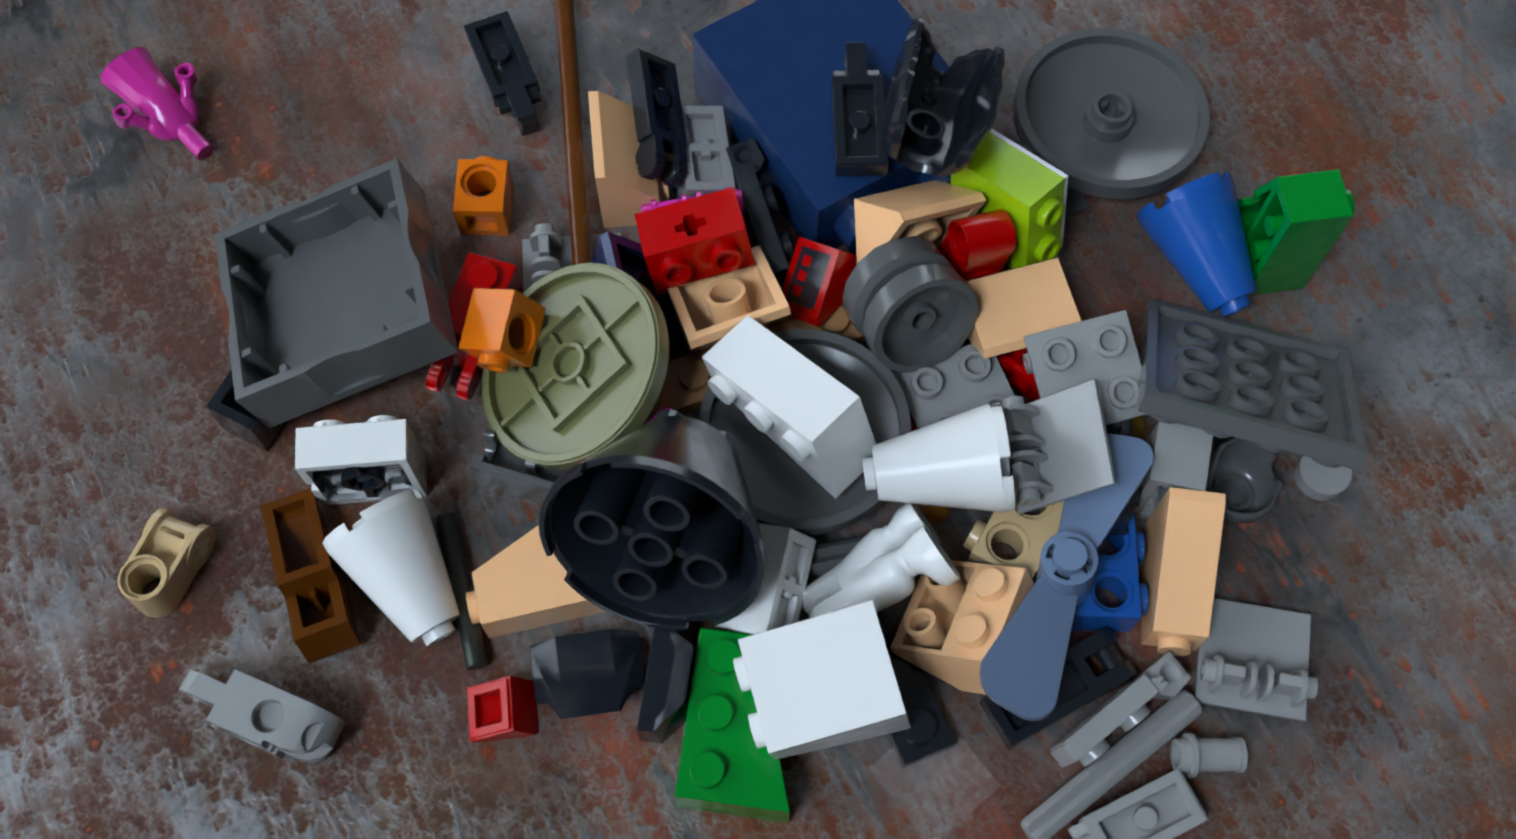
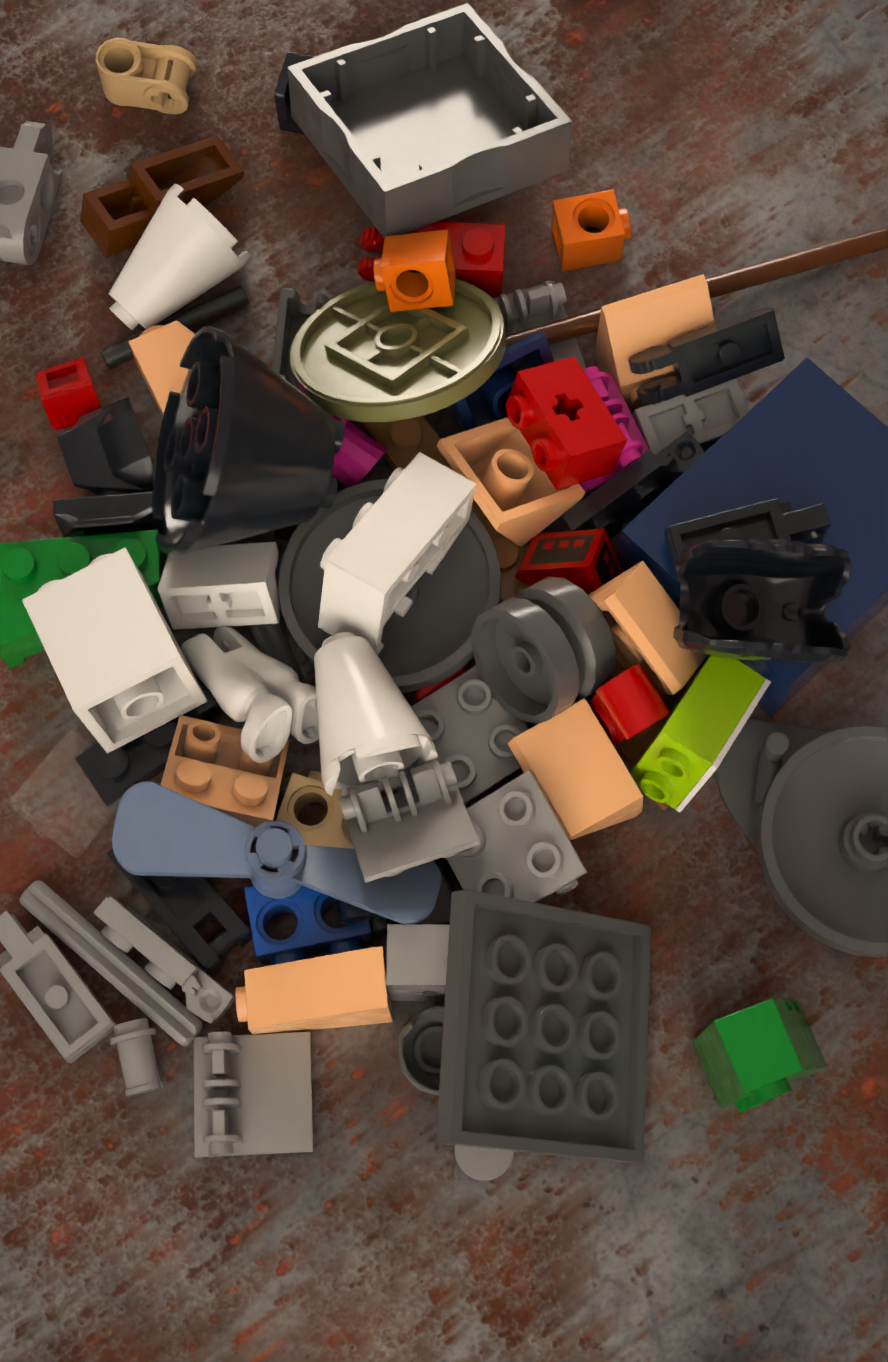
camera: 80 degrees right, 5 degrees up
white piece [295,415,427,506] -> none
black hinge [463,11,542,135] -> none
blue cone [1136,171,1257,318] -> none

